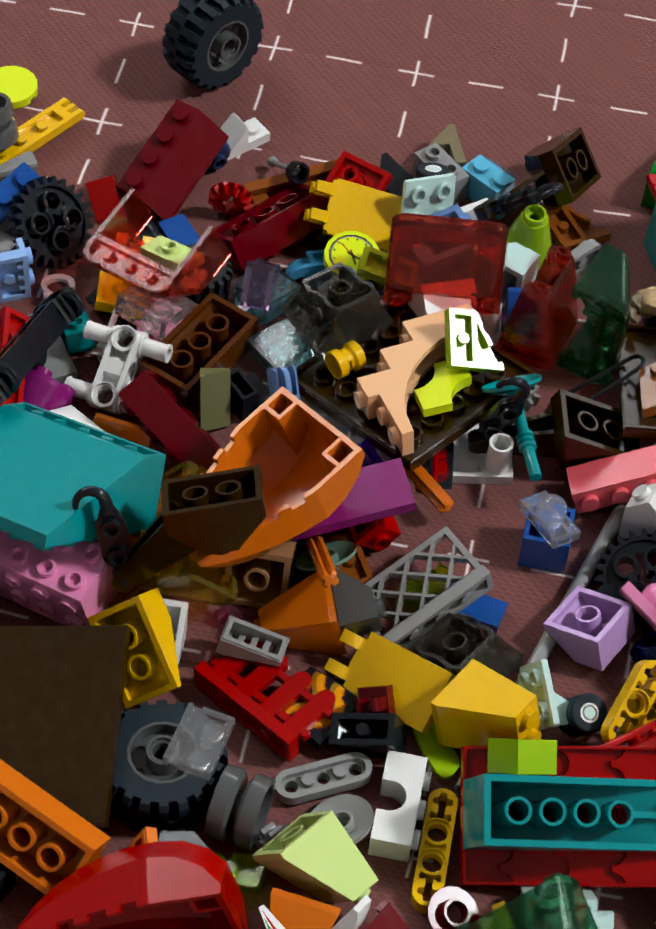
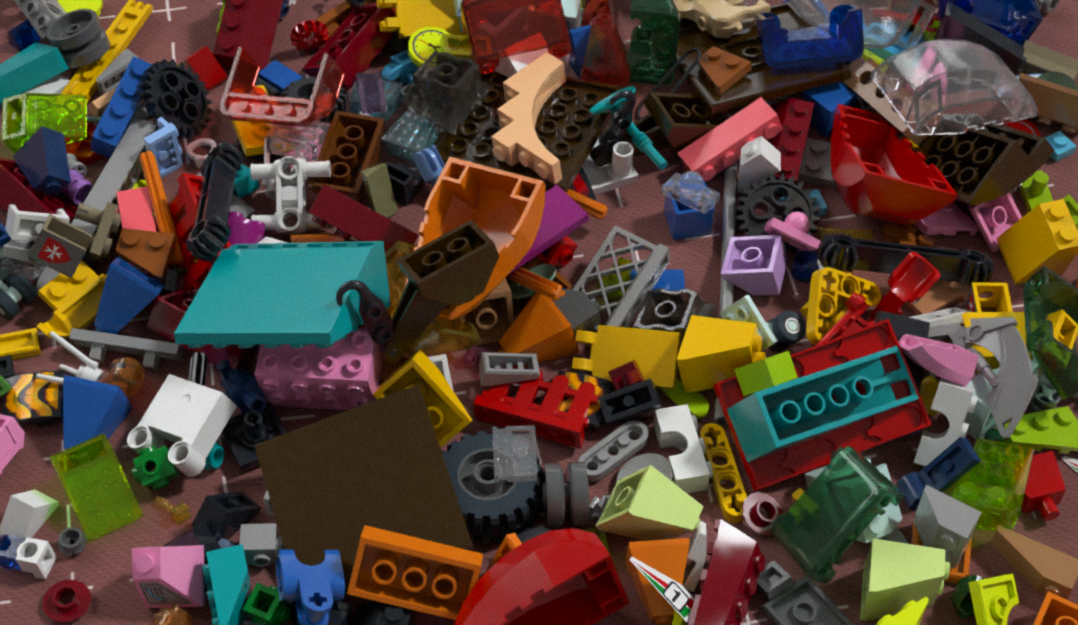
camera: 20 degrees left, 0 degrees up
yellowish green plate [140,235,203,274] -> none
yellow wheel [325,340,367,380] -> none
neon yellow tile [414,361,472,417] -> none
wing [444,308,504,374] -> none

